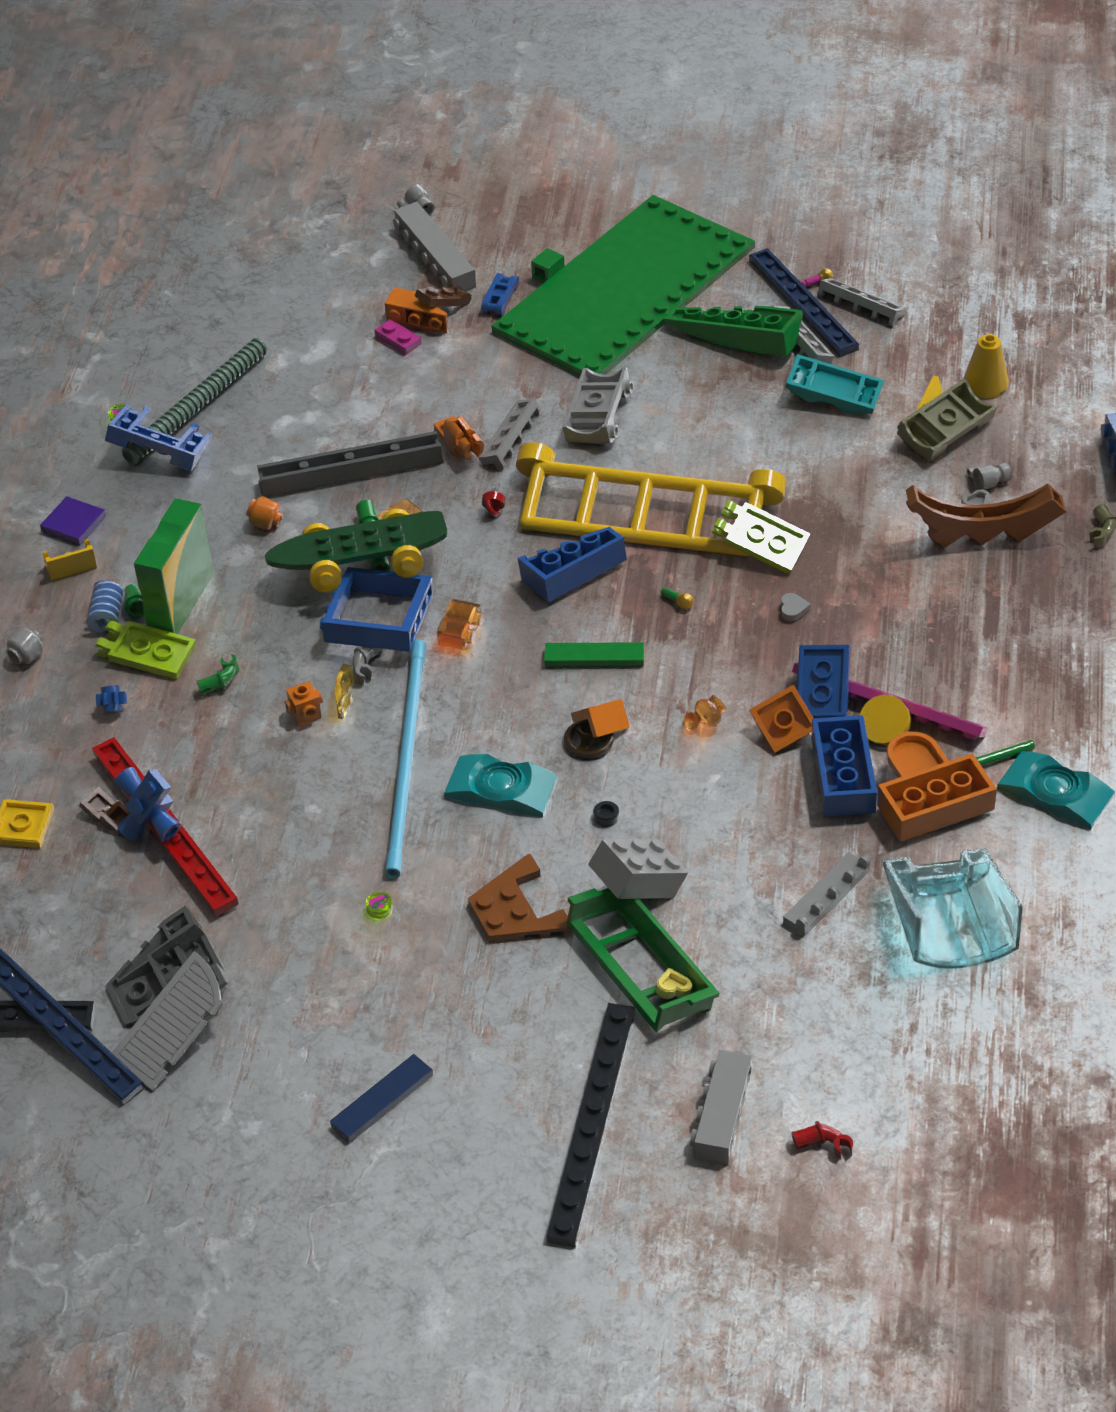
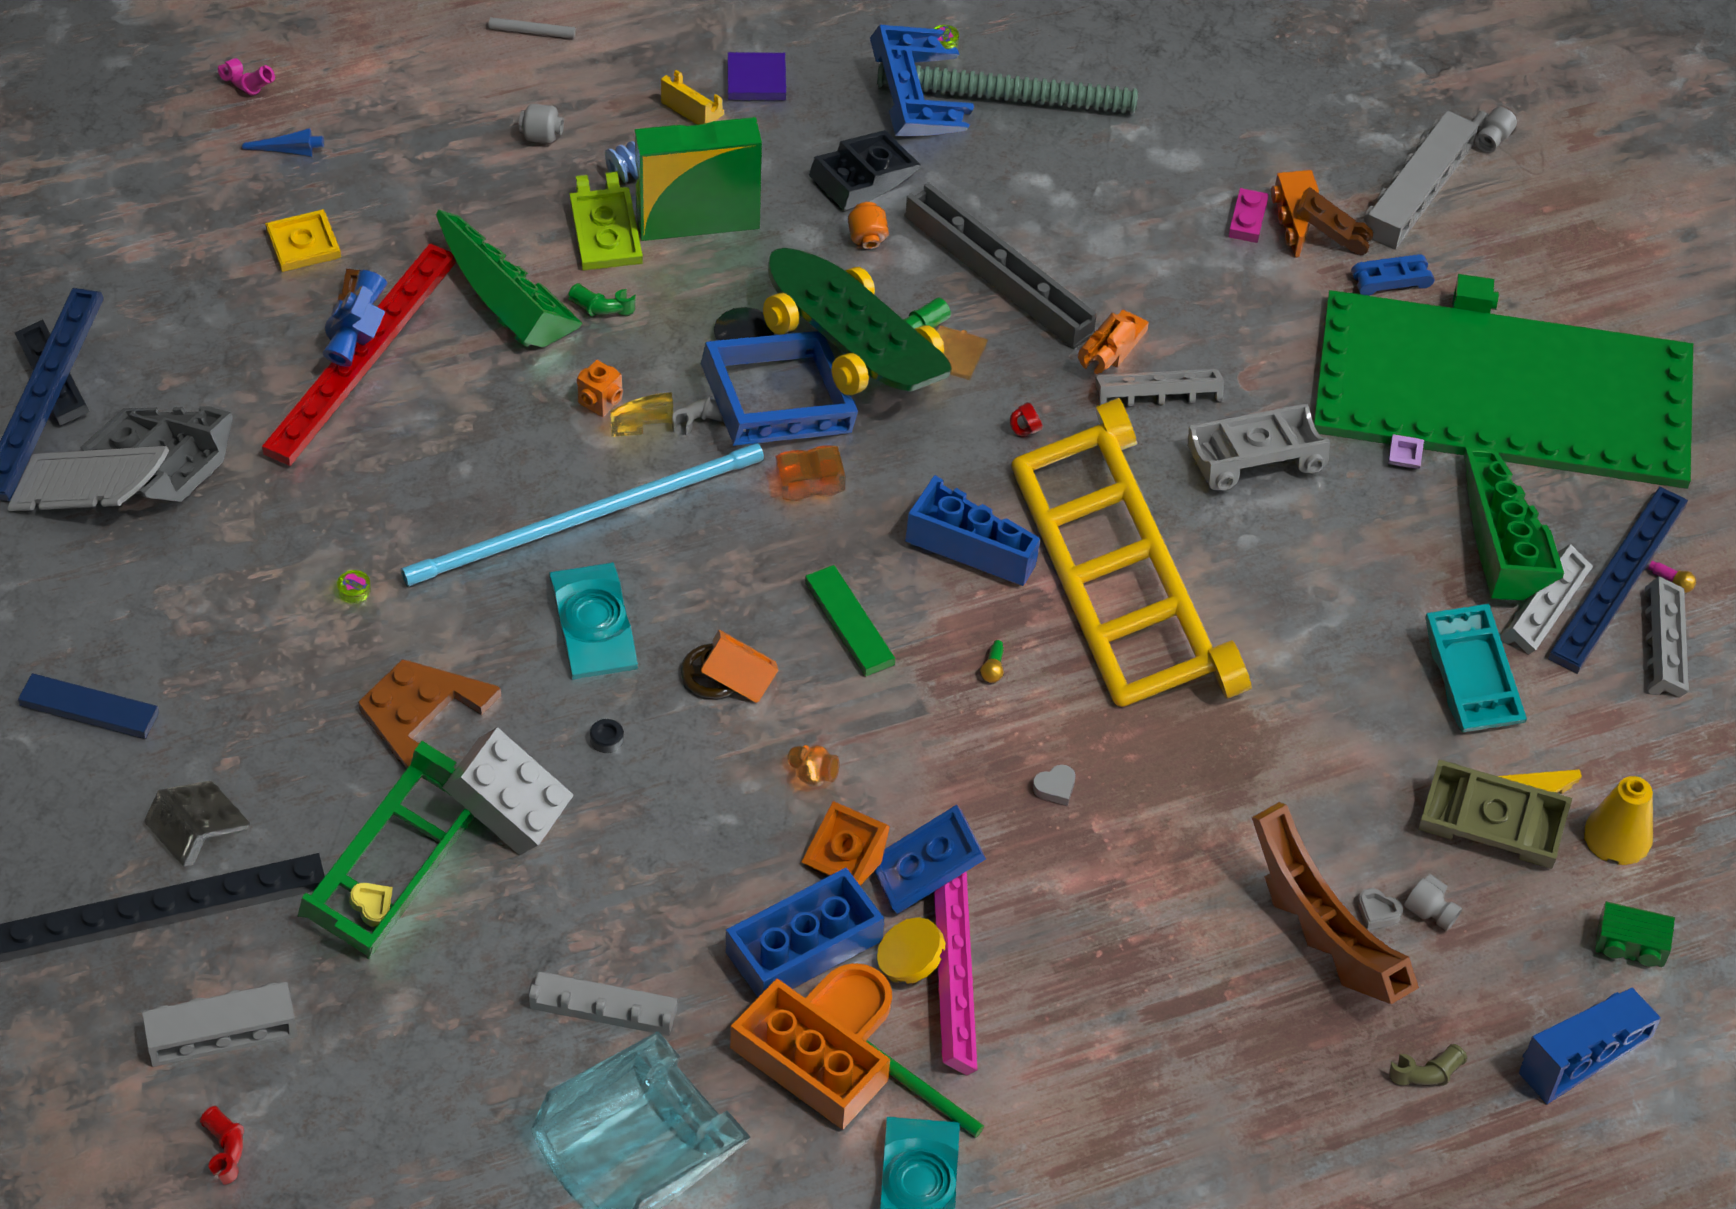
camera: 55 degrees right, 5 degrees up
blue gear [95,685,127,712] -> none
tile [711,500,810,574] -> none
none -> clear smoke bracket [144,781,250,867]
none -> green wedge [436,210,582,348]
none -> black dish [714,307,775,340]
none -> black slope [809,130,921,210]
none -> lavender slope [1388,434,1424,469]
none -> green brick [1595,901,1675,967]

